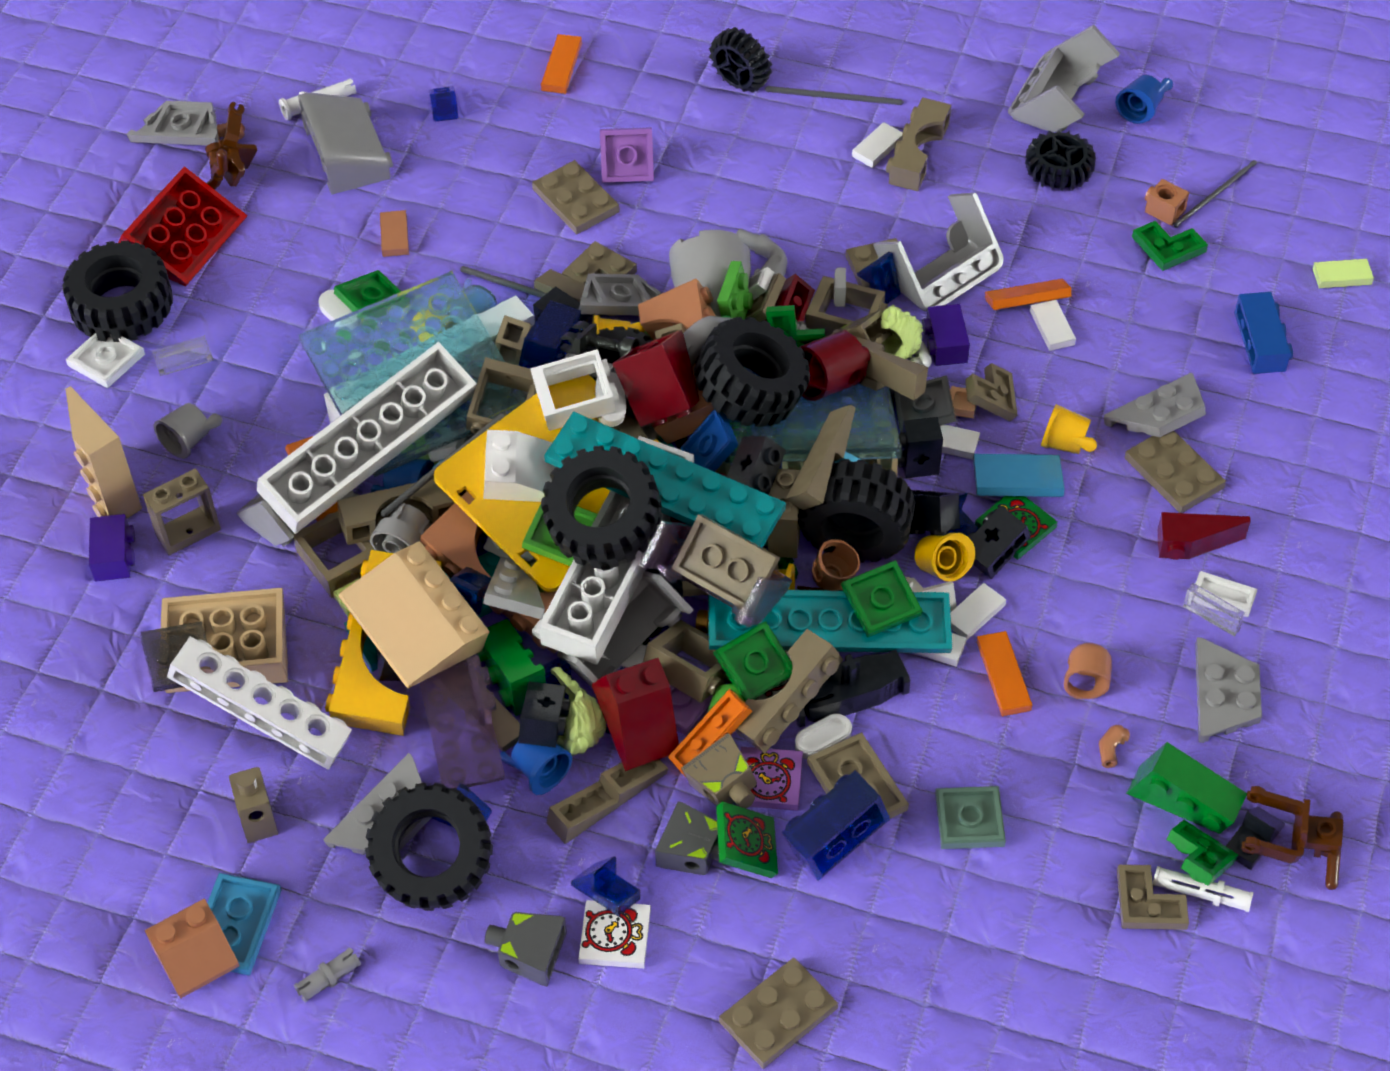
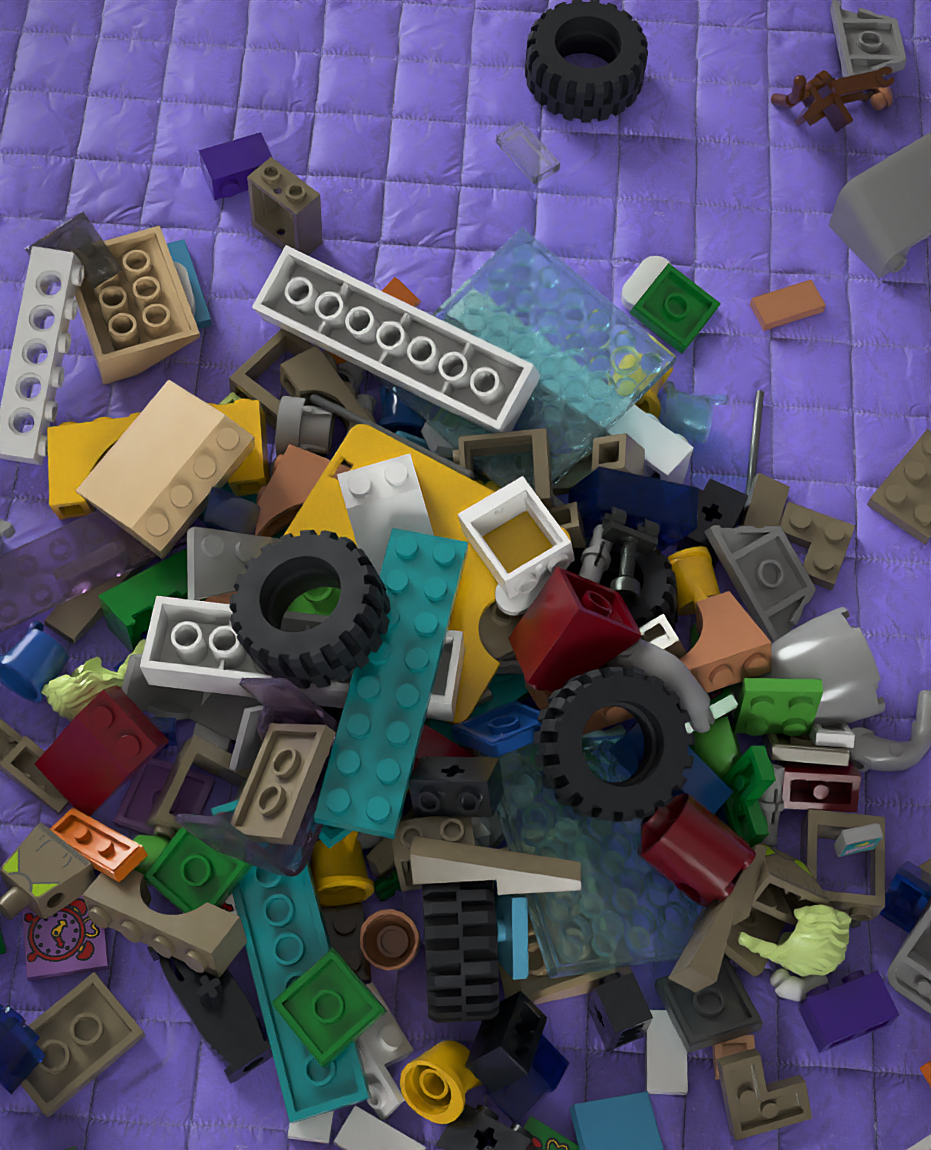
camera: 70 degrees right, 10 degrees up
tan slope [65,386,142,518] -> none
white tile [66,333,145,388] -> none
red slope [118,166,248,287] -> none
light grey hat [154,403,222,459] -> none
black brick [519,681,570,748] -> none
white tile [795,714,852,759] -> none

